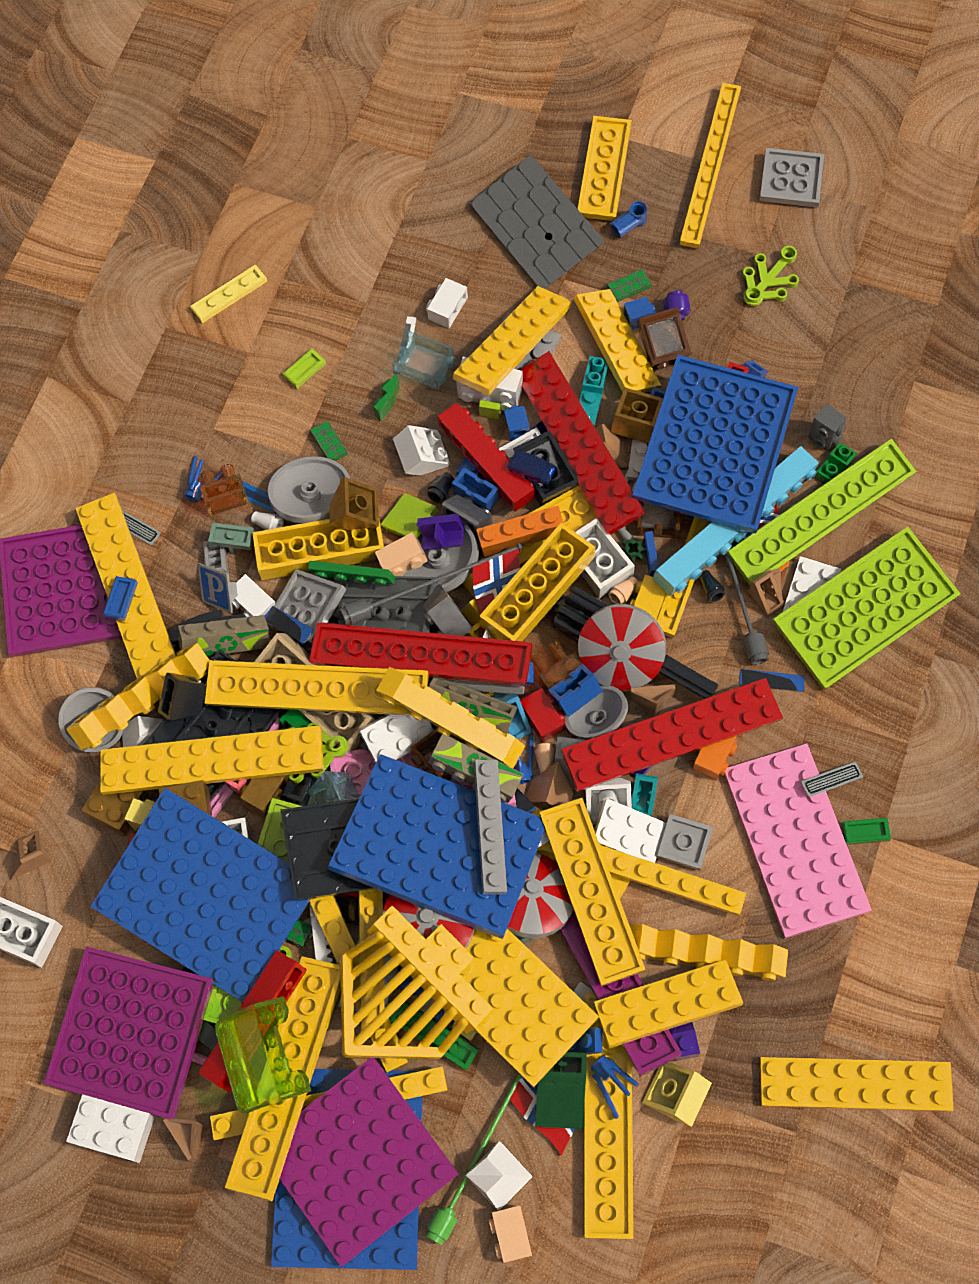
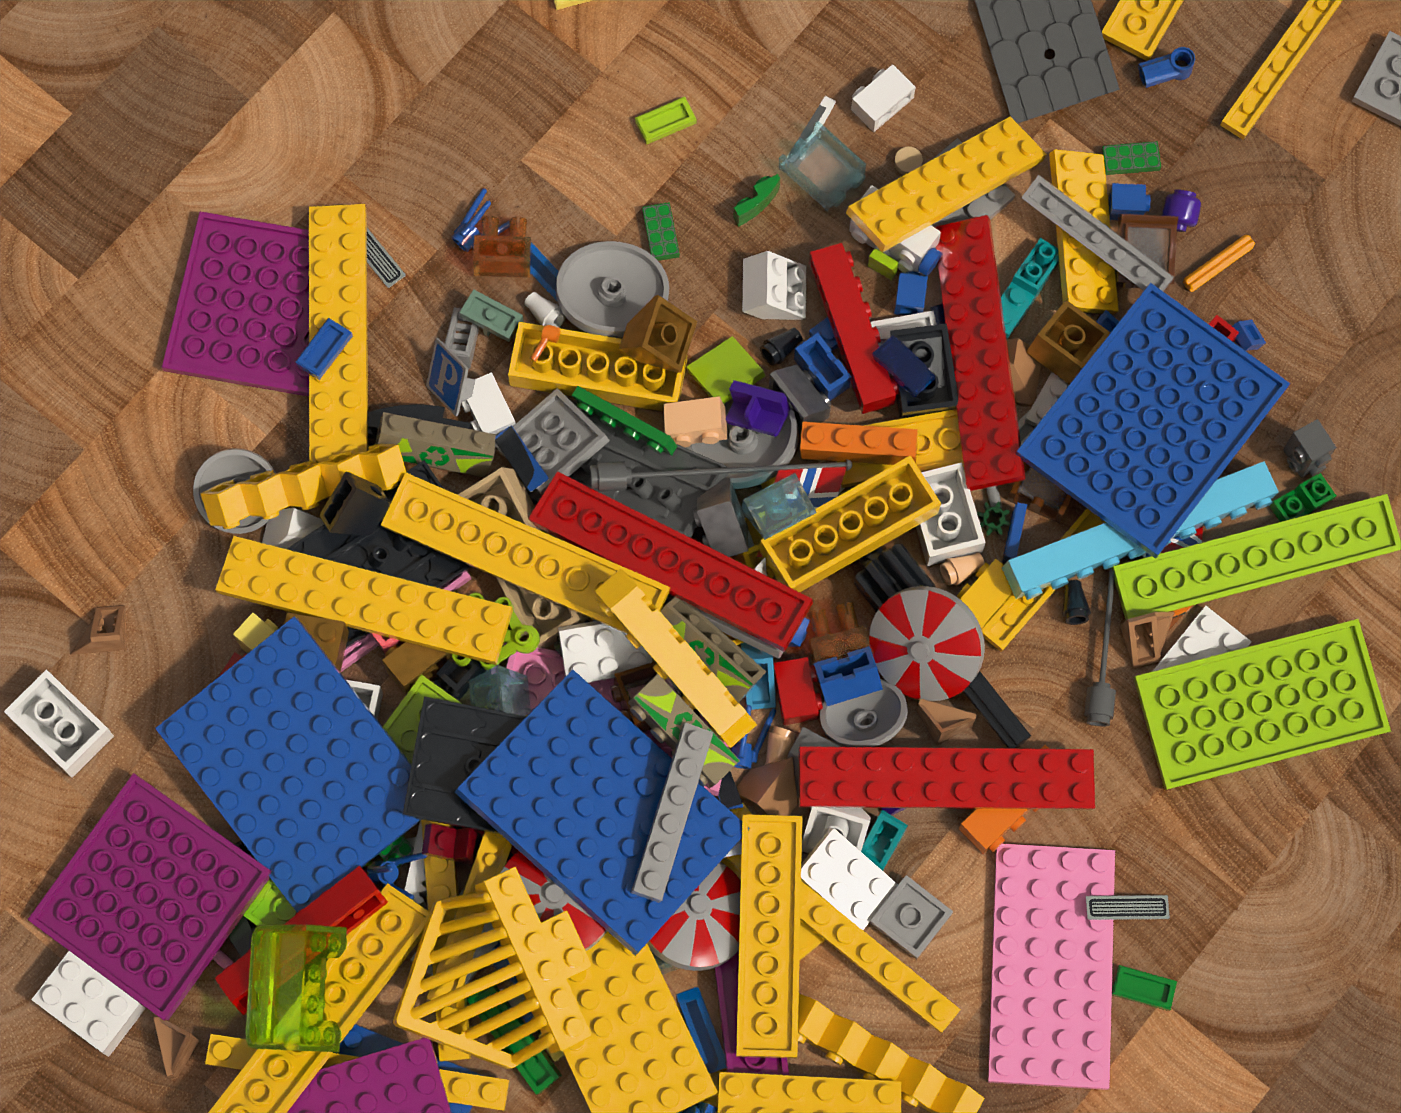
camera: 15 degrees right, 5 degrees up
pearl gold brick [81,779,148,836] -> none
green brick [279,710,313,729] -> none
black sticker [739,669,805,692] -> none
lime plant [742,246,799,306] -> none
none -> blue plant [367,853,428,900]
none -> dark red slope [422,824,480,865]
none -> orange hand [530,325,561,362]
none -> clear blue sticker [677,987,726,1074]
none -> clear light blue slope [742,473,816,540]
none -> tan tile [894,147,923,175]
none -> blue tile [918,248,942,277]
none -> light grey plate [1021,175,1174,292]
none -> light orange axle [1183,234,1255,292]

